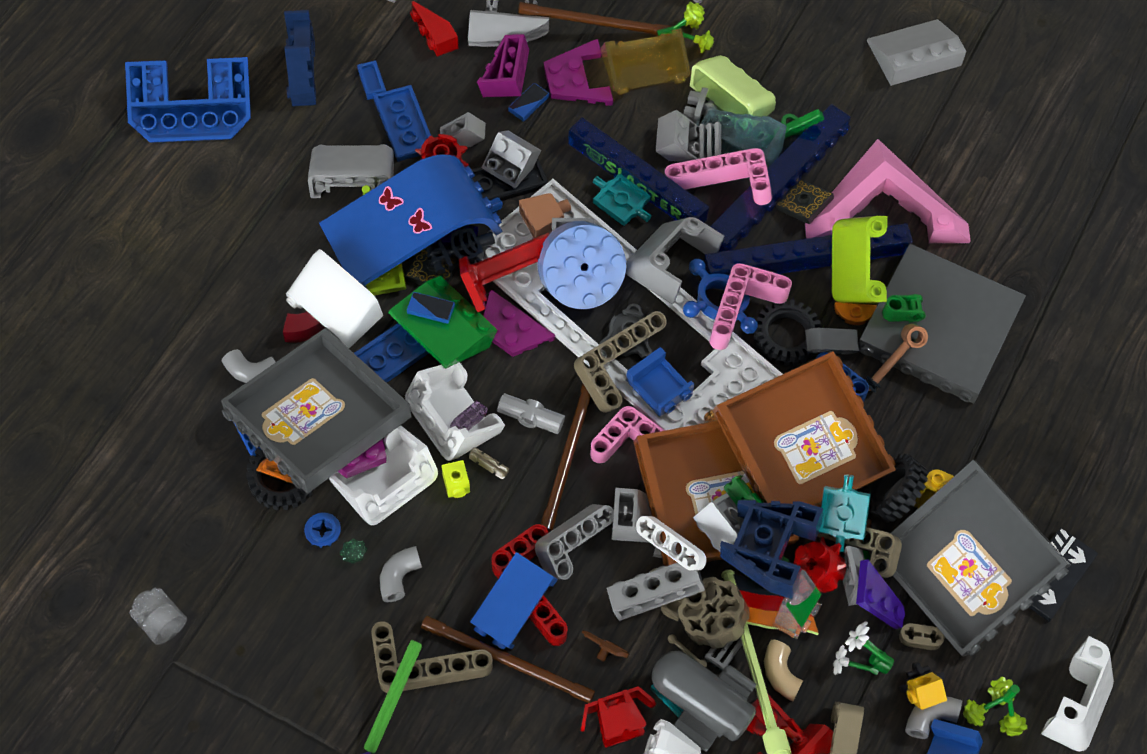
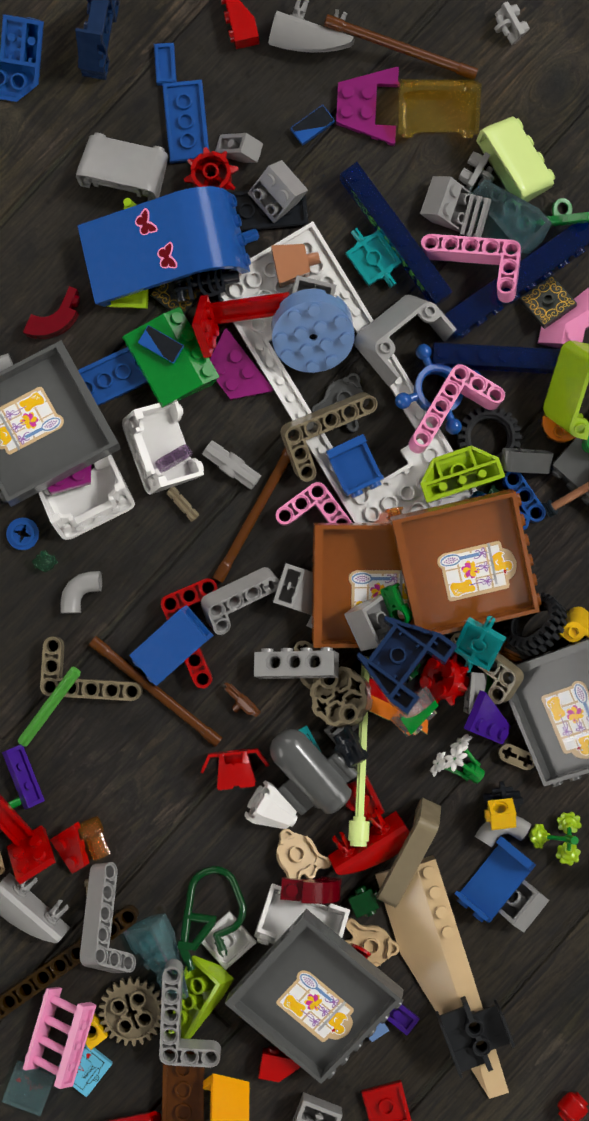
camera: 10 degrees right, 25 degrees up
white windscreen [286,249,383,349] -> none
neon yellow brick [442,460,470,498] -> none
magenta wedge [477,34,529,97] -> none
white beam [636,516,706,570] -> none
lime plant [657,2,714,53] -> none
dark tan hinge [668,634,707,668] -> none
tan cylinder [764,640,803,702] -> none
none -> black hips [333,725,369,768]
none -> lime wedge [420,445,505,503]

